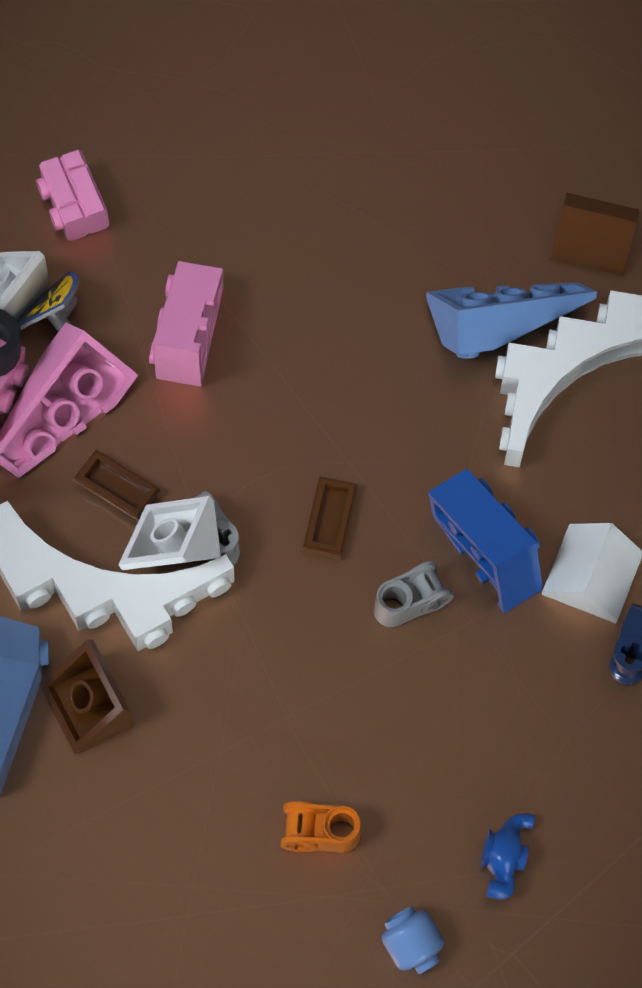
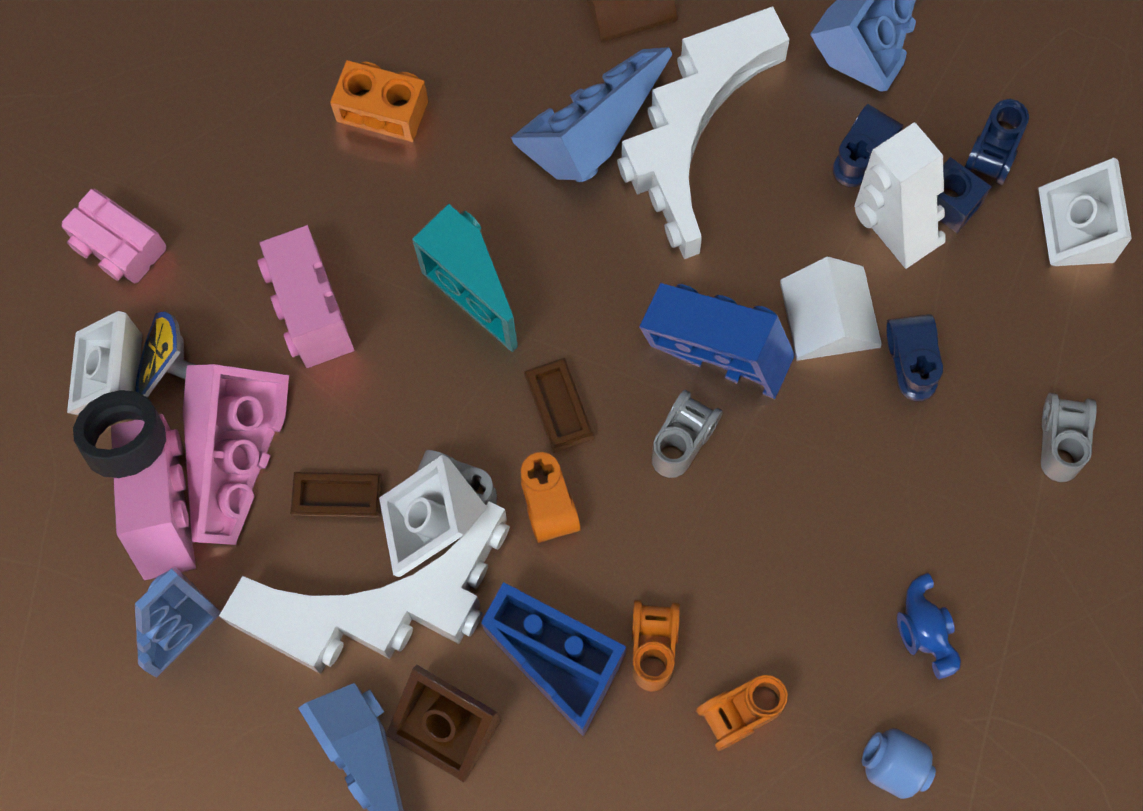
camera: 25 degrees left, 5 degrees up
none -> orange brick [330,60,429,142]
none -> teal slope [412,204,518,352]
none -> blue wedge [481,582,626,736]
none -> orange piece [521,452,581,543]
none -> orange piece [632,600,680,692]

